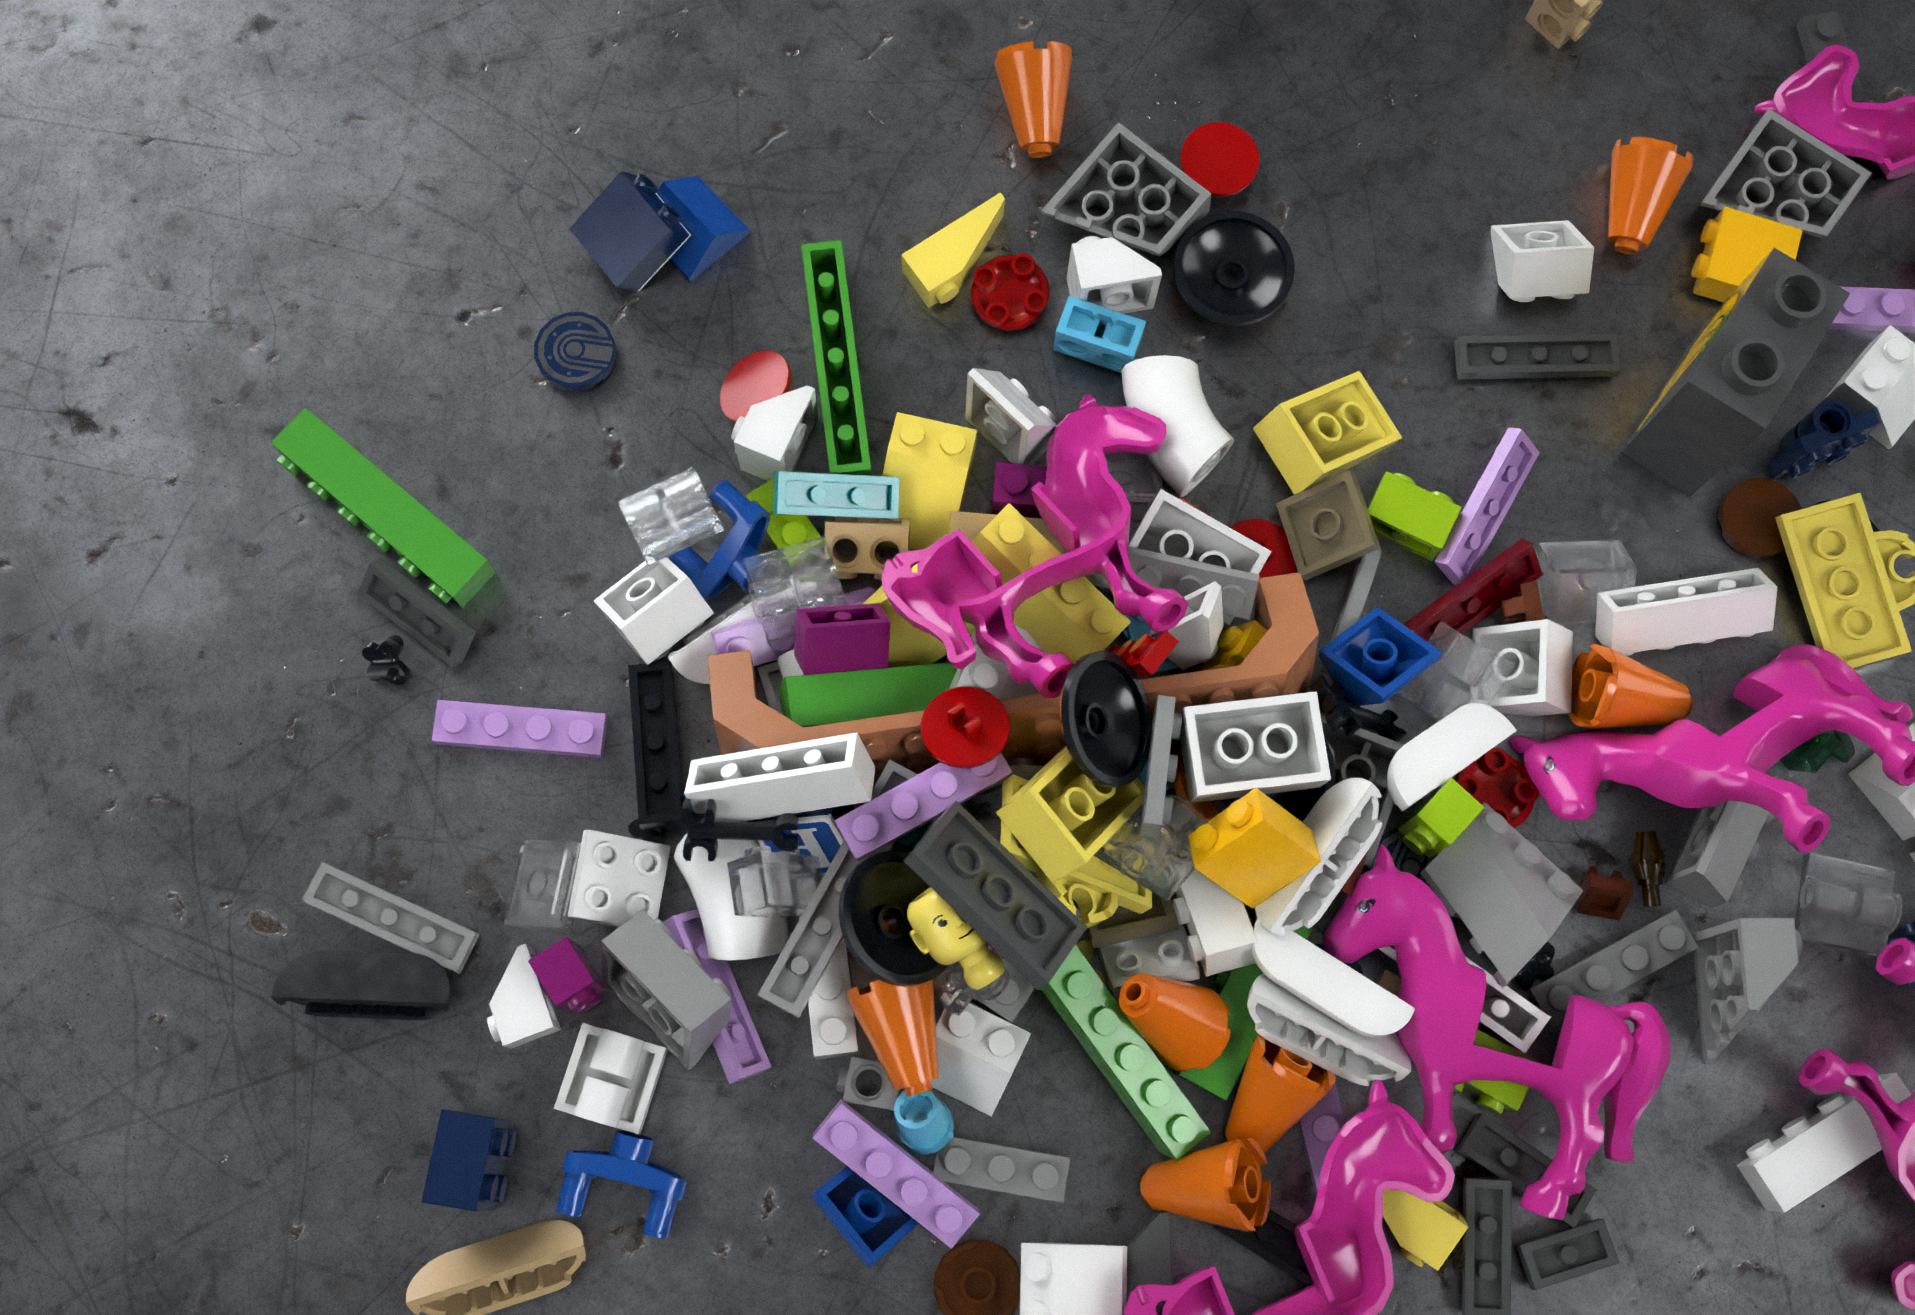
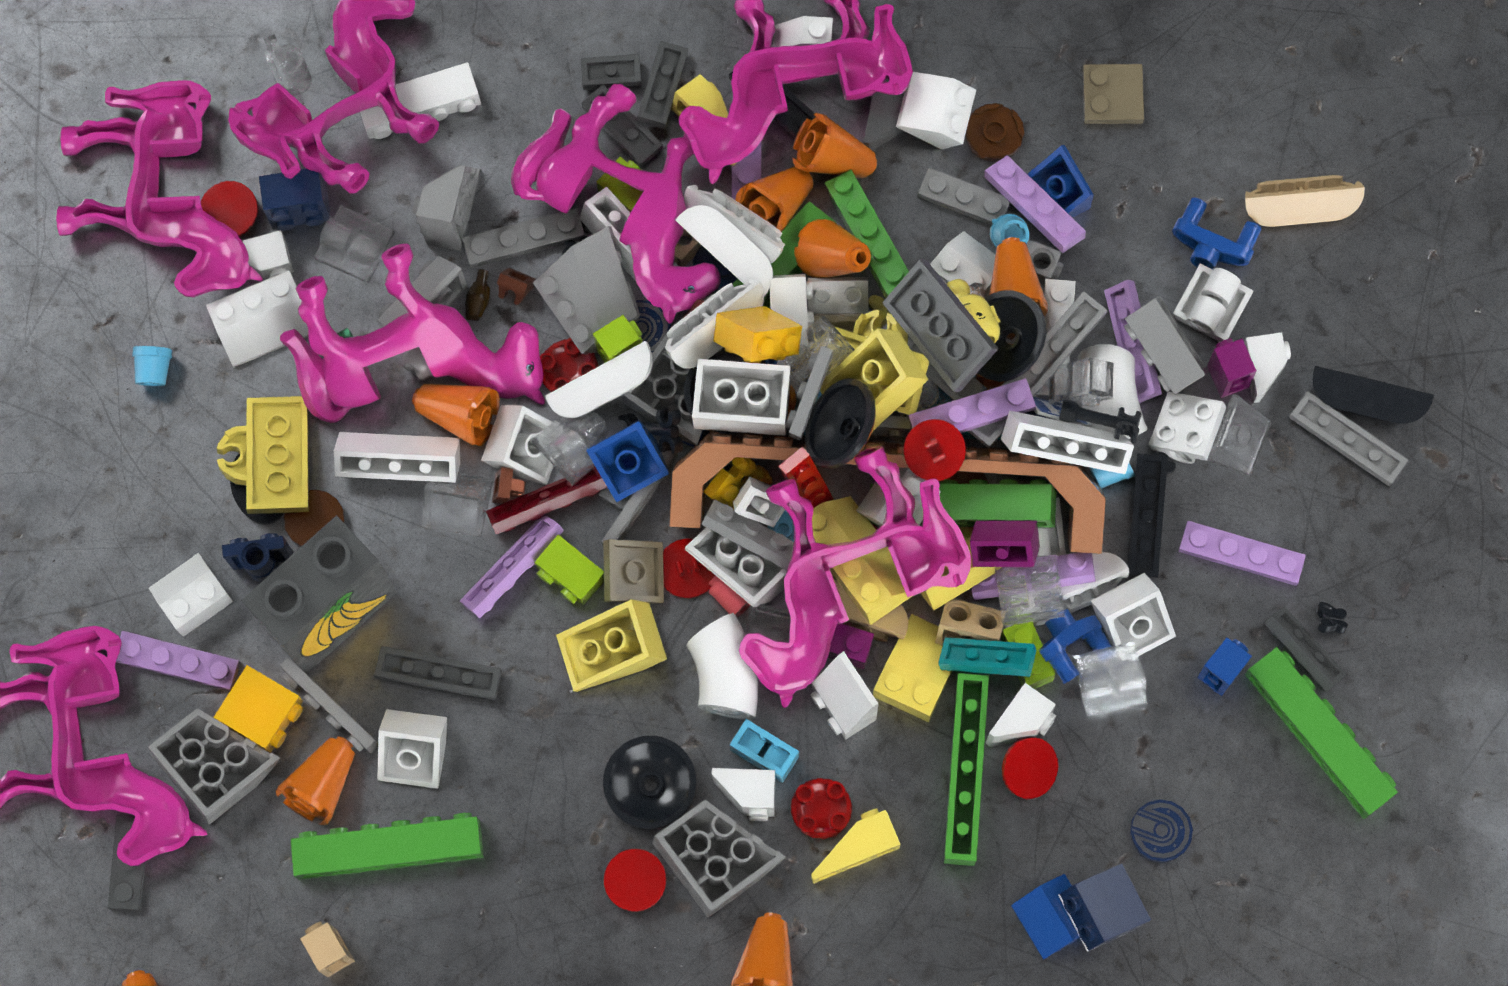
camera: 160 degrees left, 0 degrees up
dark blue brick [421,1109,517,1212] -> none
none -> light grey plate [279,657,378,754]
none -> bright green brick [291,813,484,880]
none -> blue brick [1197,637,1252,696]

